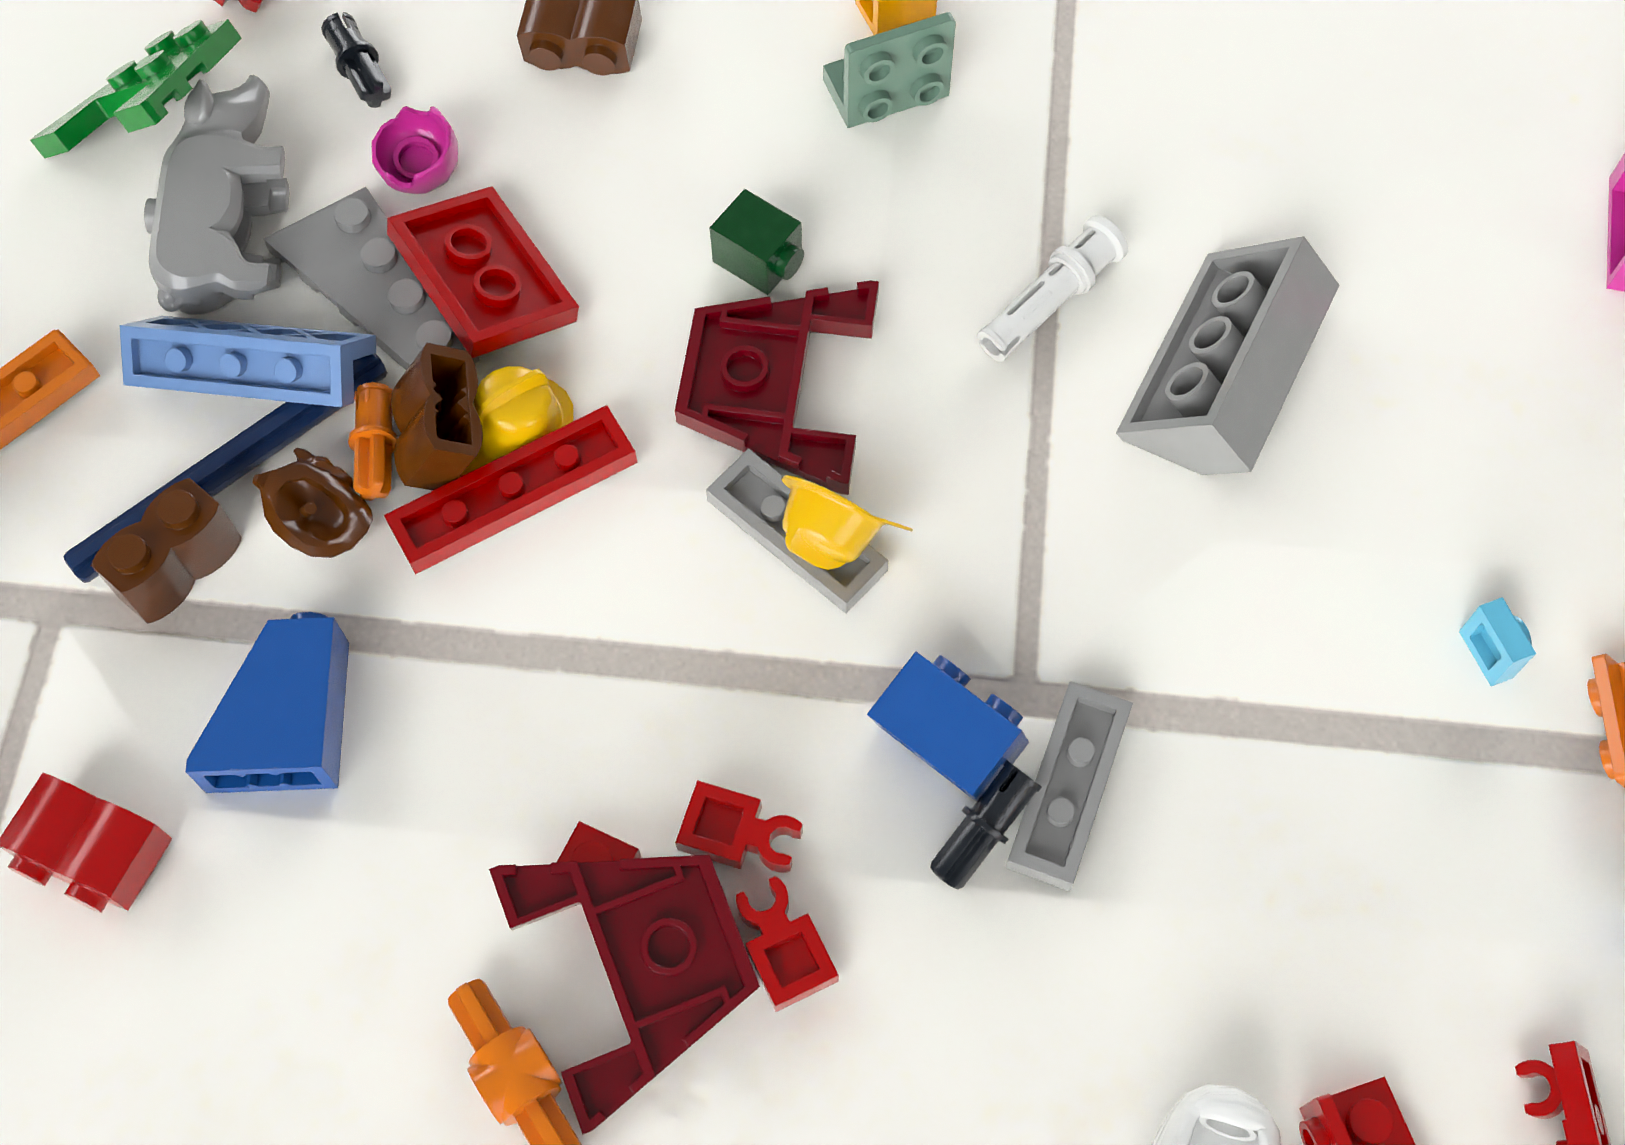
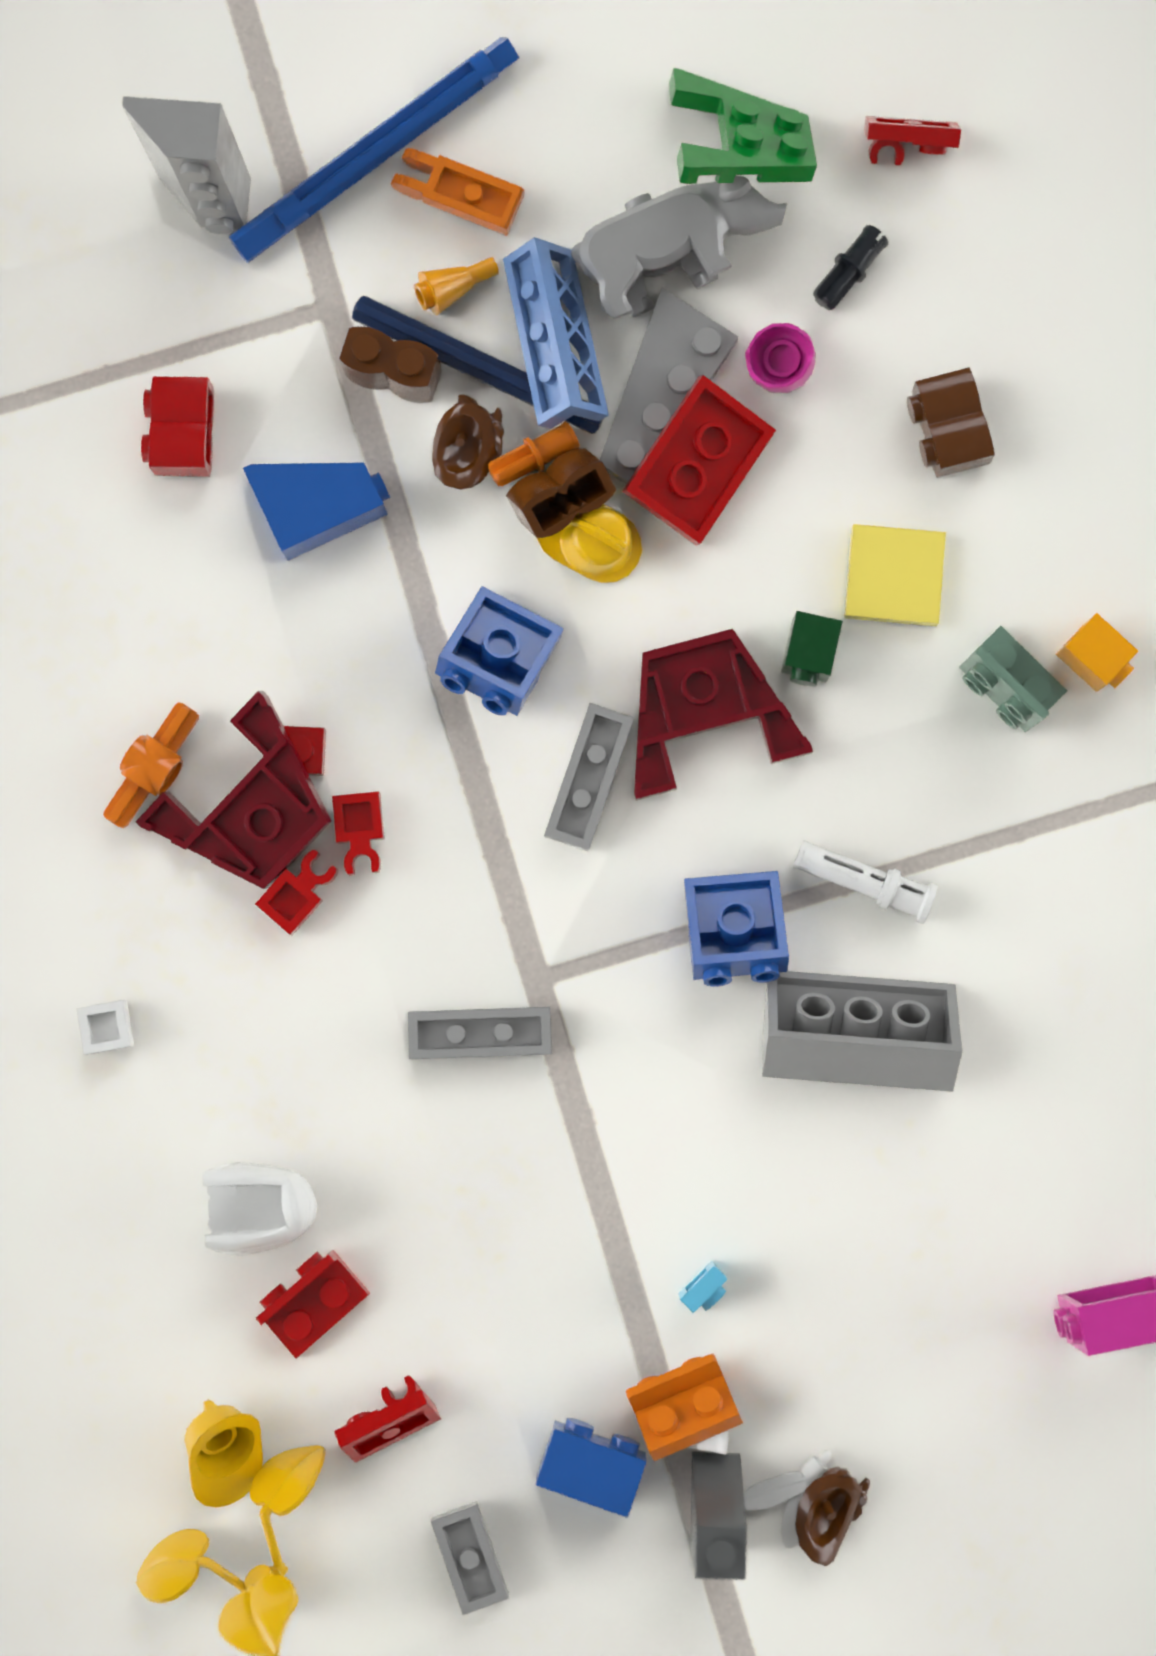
camera: 70 degrees right, 20 degrees up
red plate [384,405,638,575] -> none
yellow piece [781,475,913,570] -> none
blue brick [867,651,1030,802] -> none
black axle [930,760,1042,890] -> none
none -> light orange cone [414,257,499,316]
none -> plate [435,586,564,716]
none -> plate [684,871,789,987]
none -> light yellow tile [844,524,946,626]

